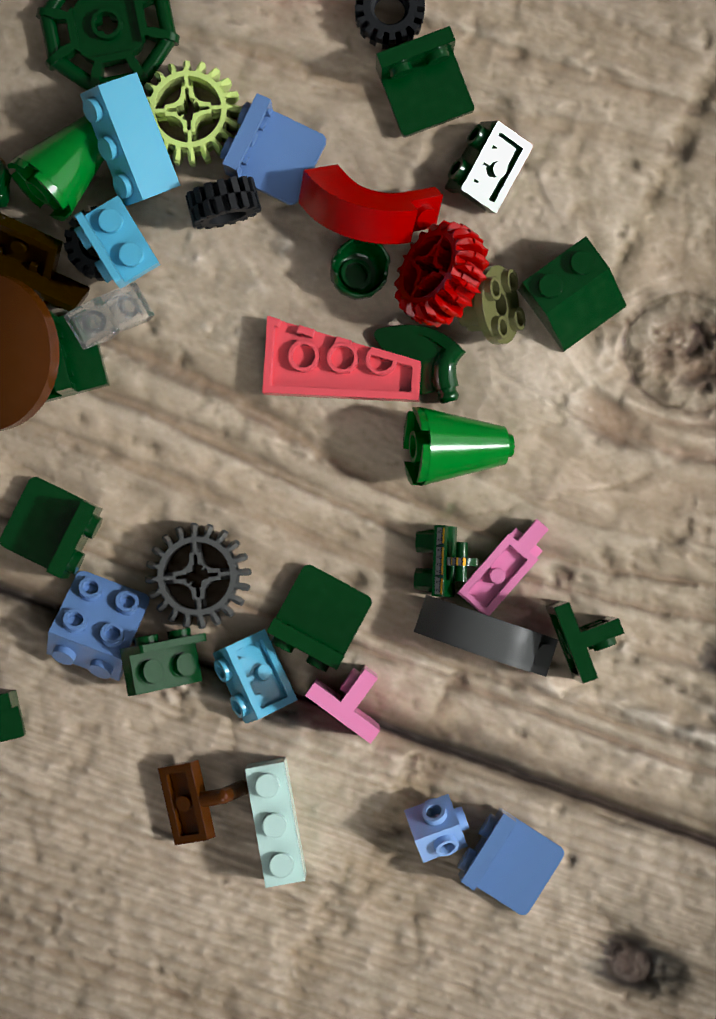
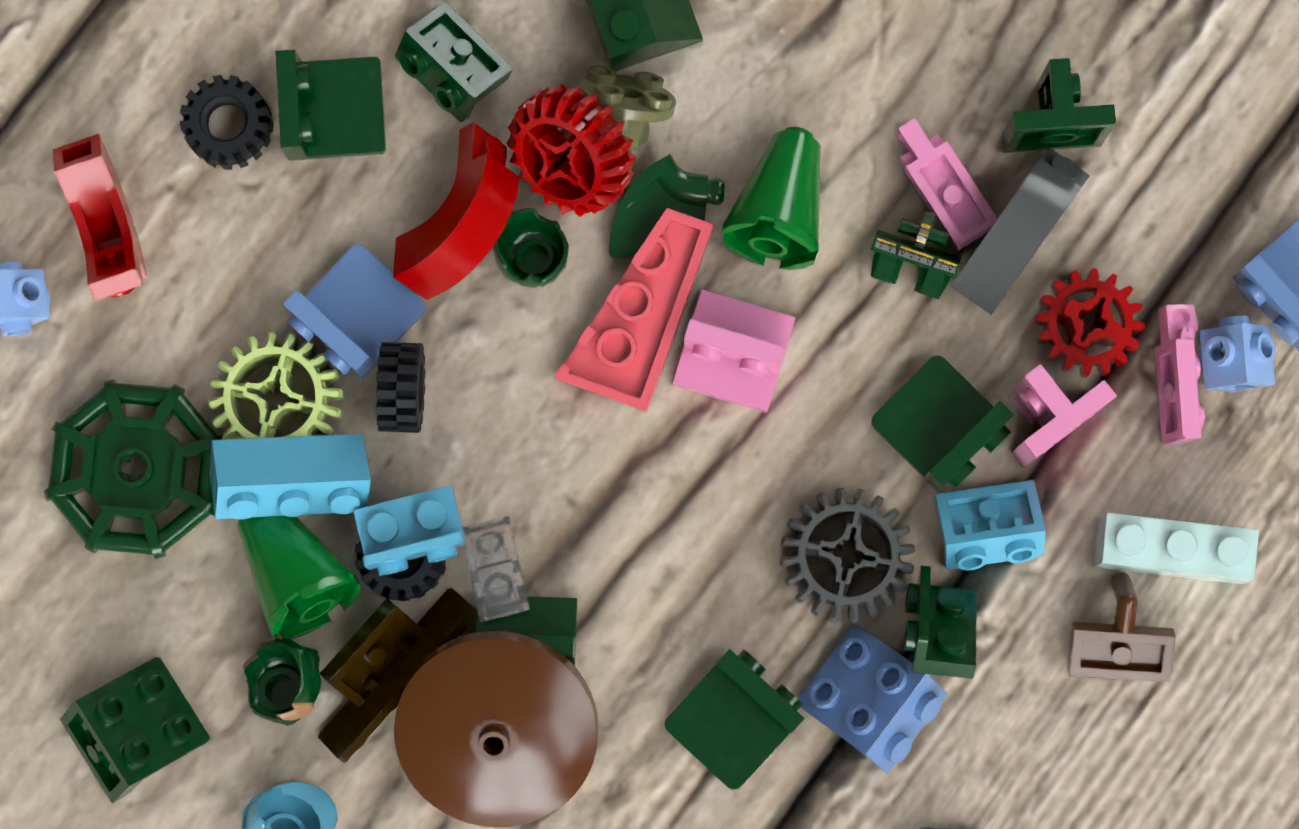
camera: 70 degrees left, 5 degrees down
none -> bright pink bracket [673,289,796,413]
none -> red gear [1034,268,1145,378]
none -> bright pink hinge [1155,304,1205,445]

